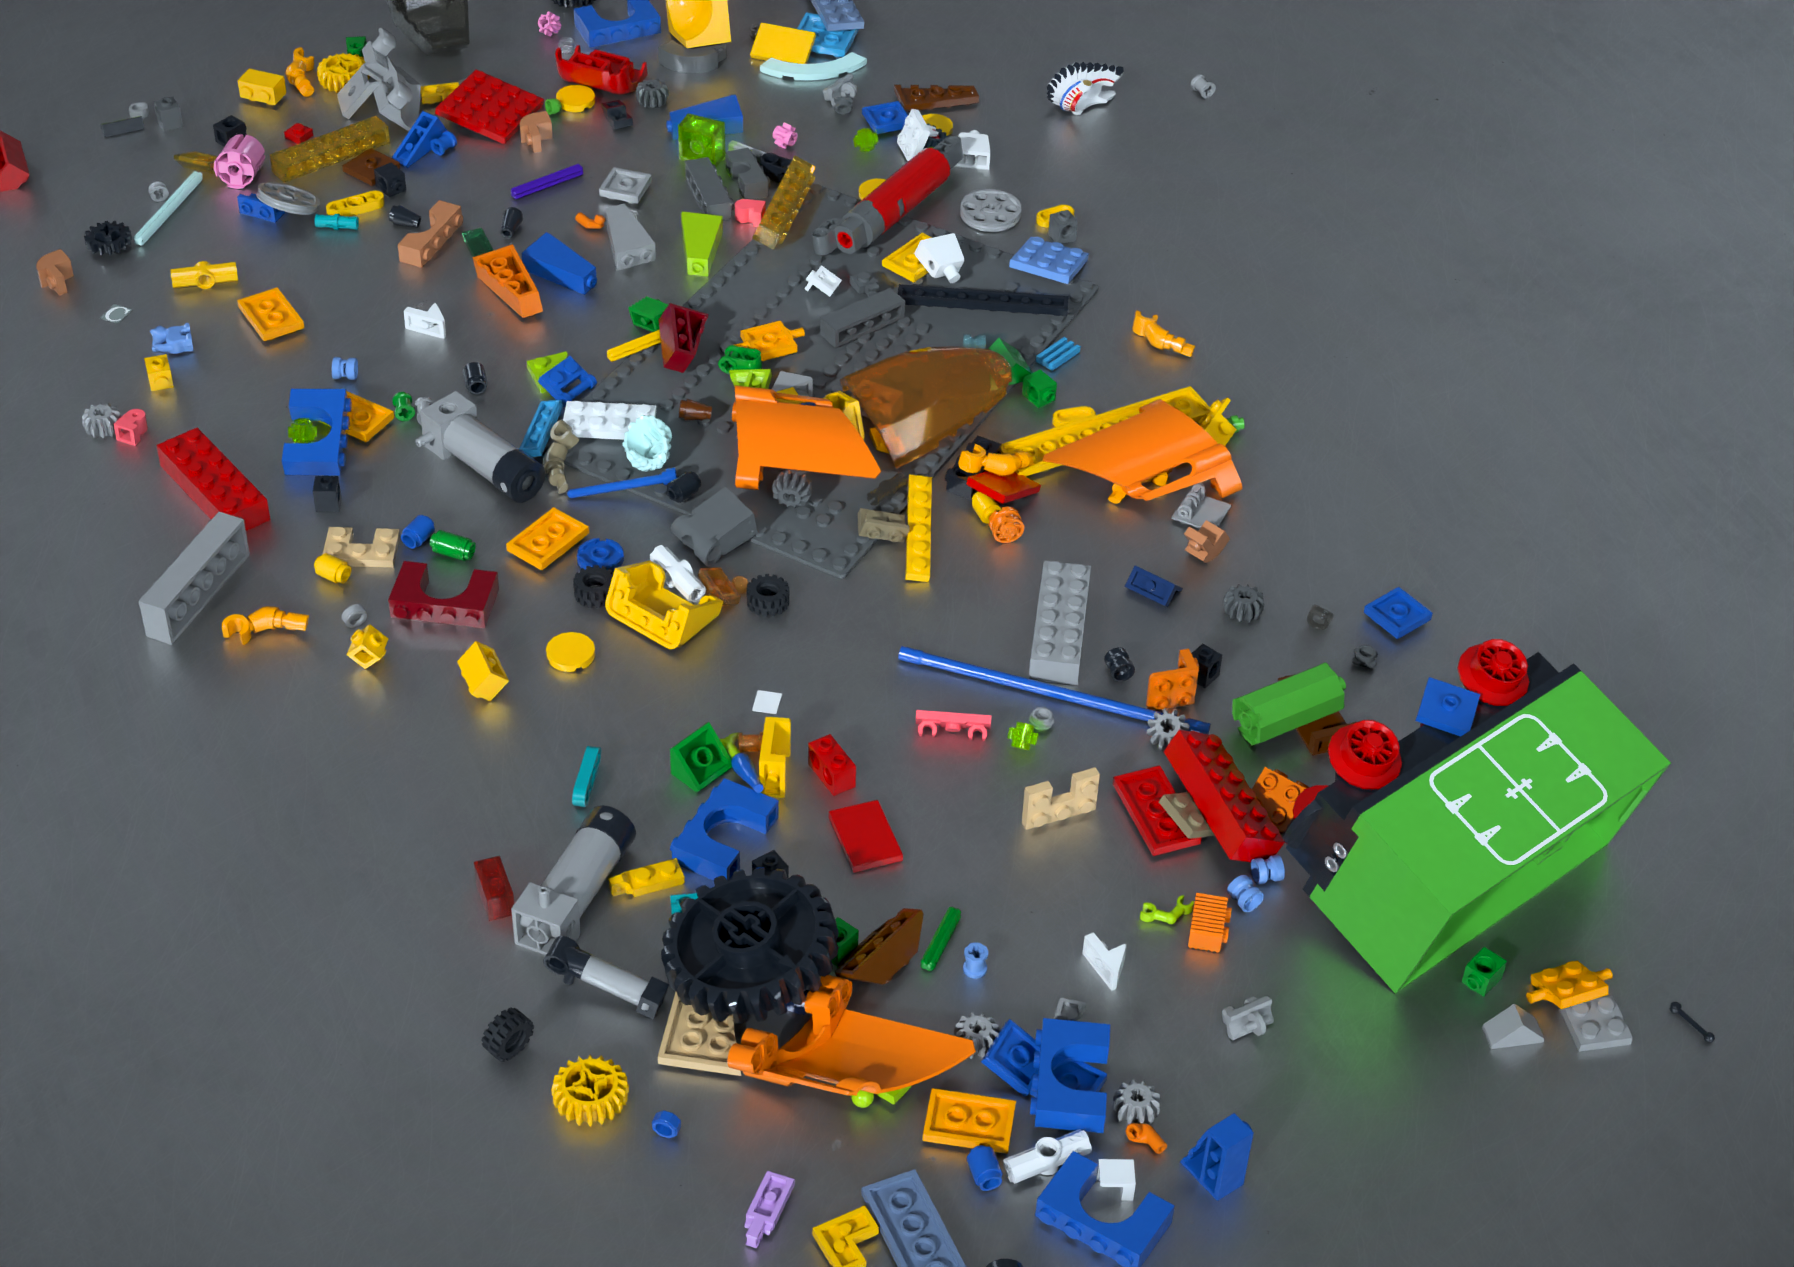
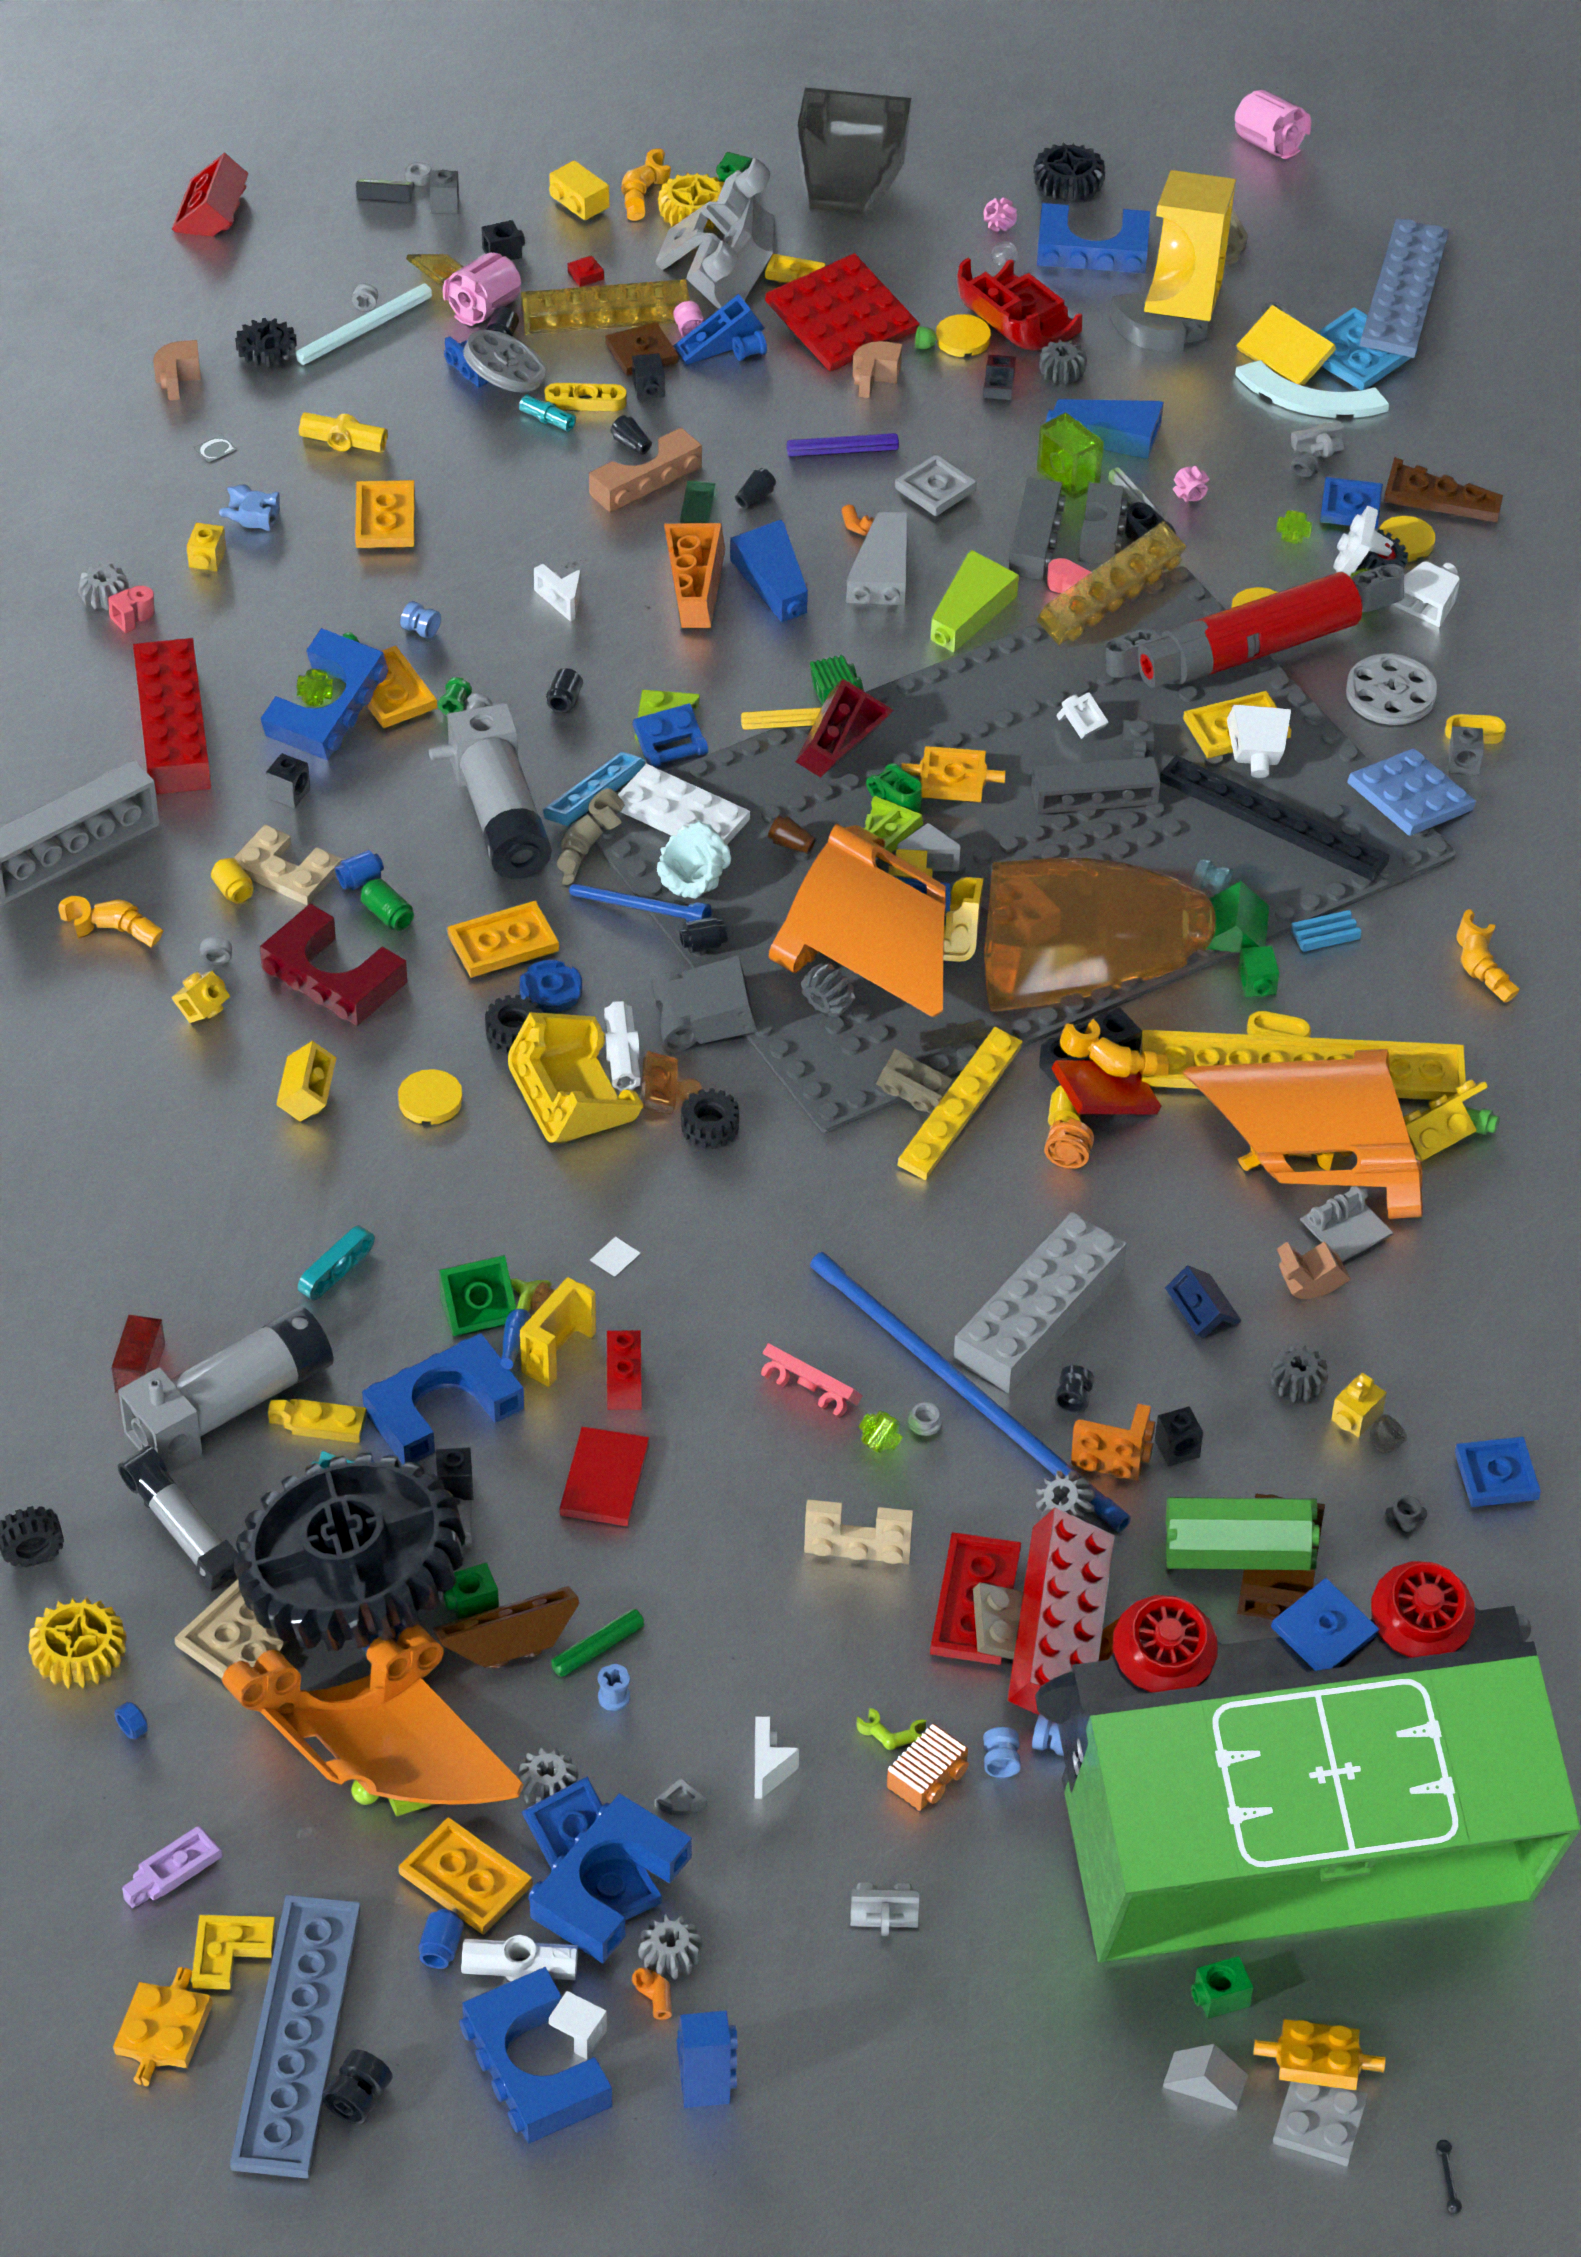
camera: 30 degrees right, 5 degrees up
none -> black brick [486,307,519,345]
none -> bright pink wheel [673,301,705,337]
none -> yellow brick [1331,1373,1387,1437]

